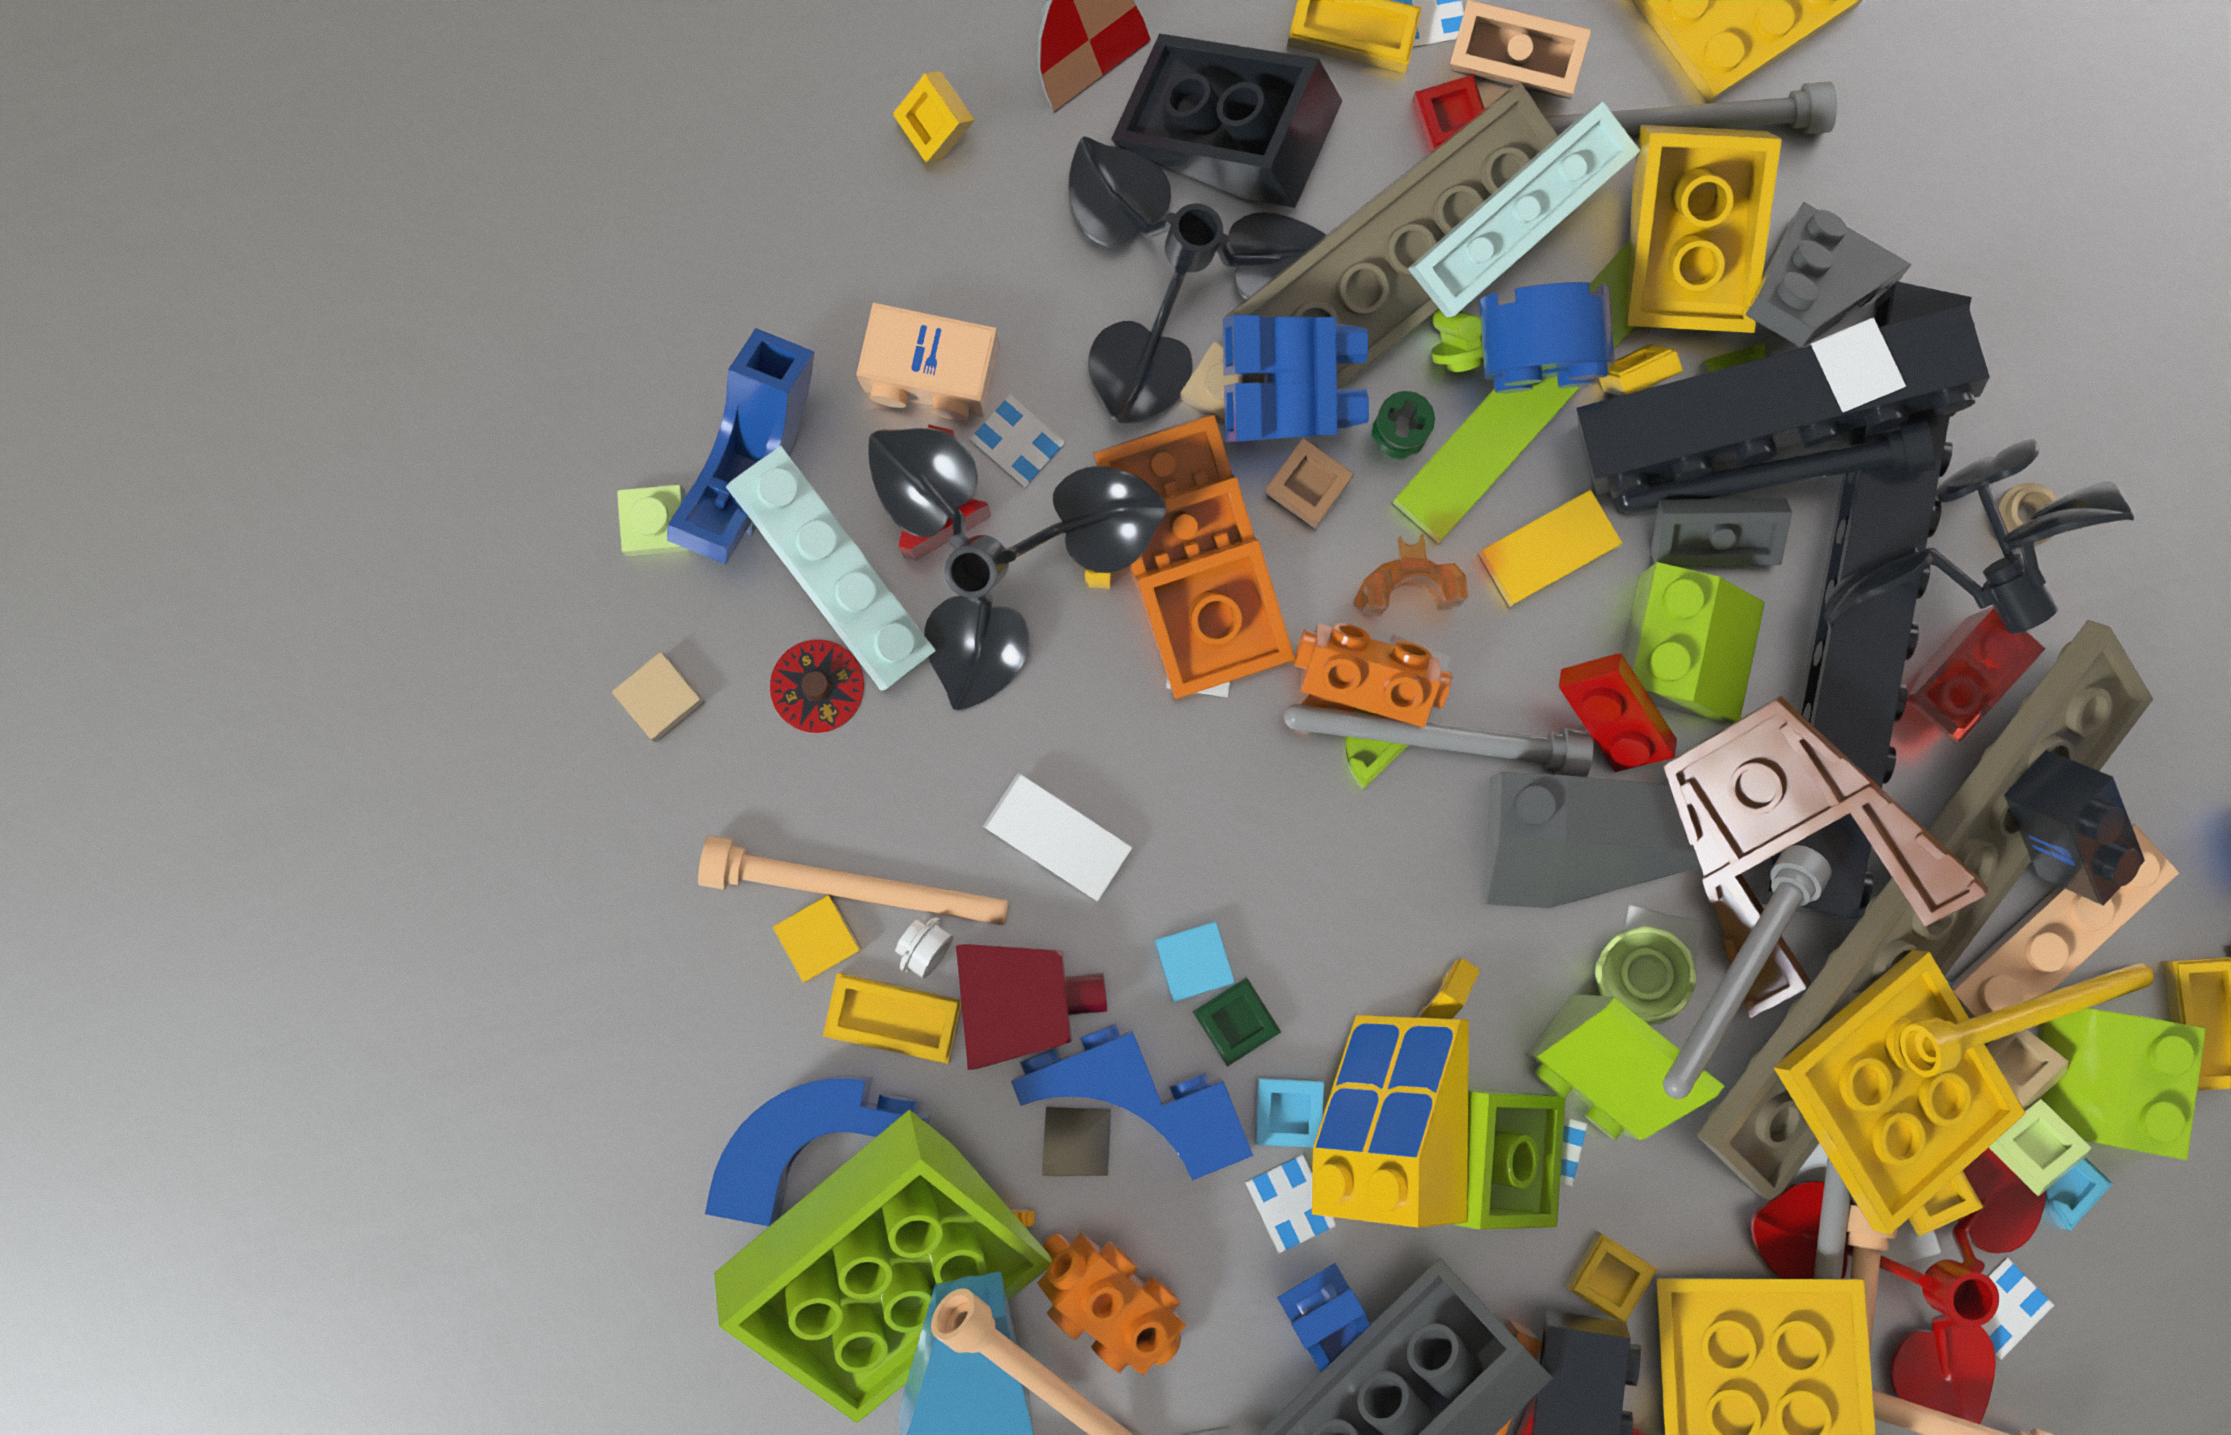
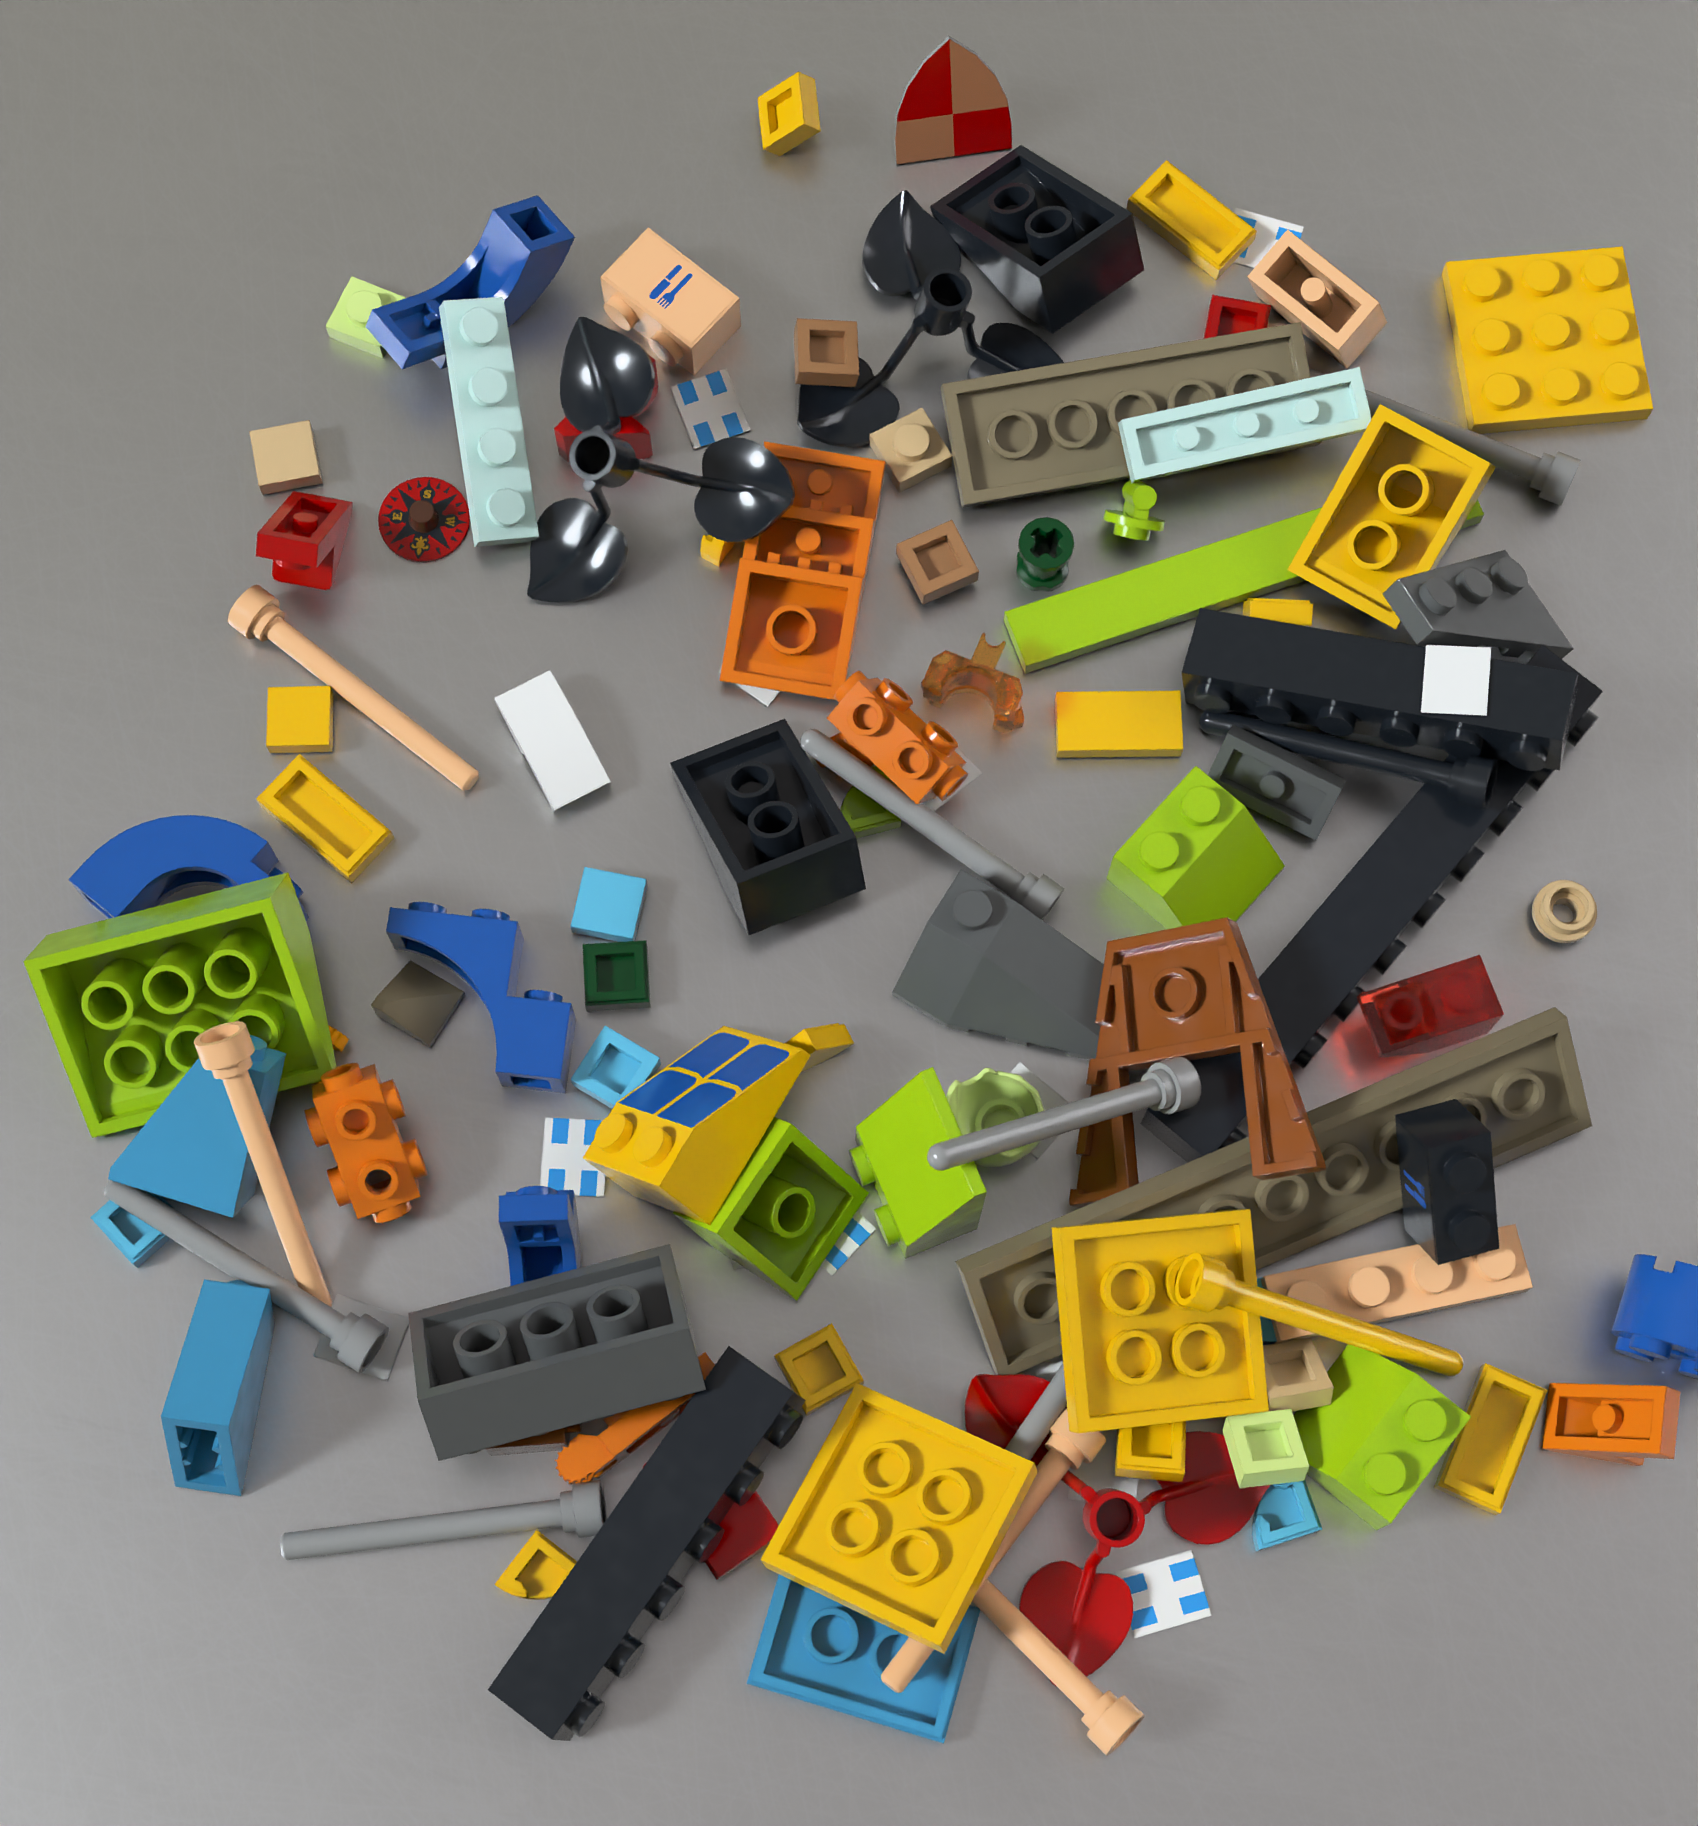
camera: 25 degrees right, 10 degrees down
white plate [895,917,953,979] -> none
dark red torso [956,944,1108,1070] -> none
blue hips [1223,315,1369,442] -> none
blue brick [1479,282,1615,393] -> none
red plate [1558,652,1677,772] -> none
black plant [1824,439,2134,634] -> none
none -> red slope [256,491,353,590]
none -> black slope [670,719,866,935]
none -> medium nougat plate [794,318,859,387]

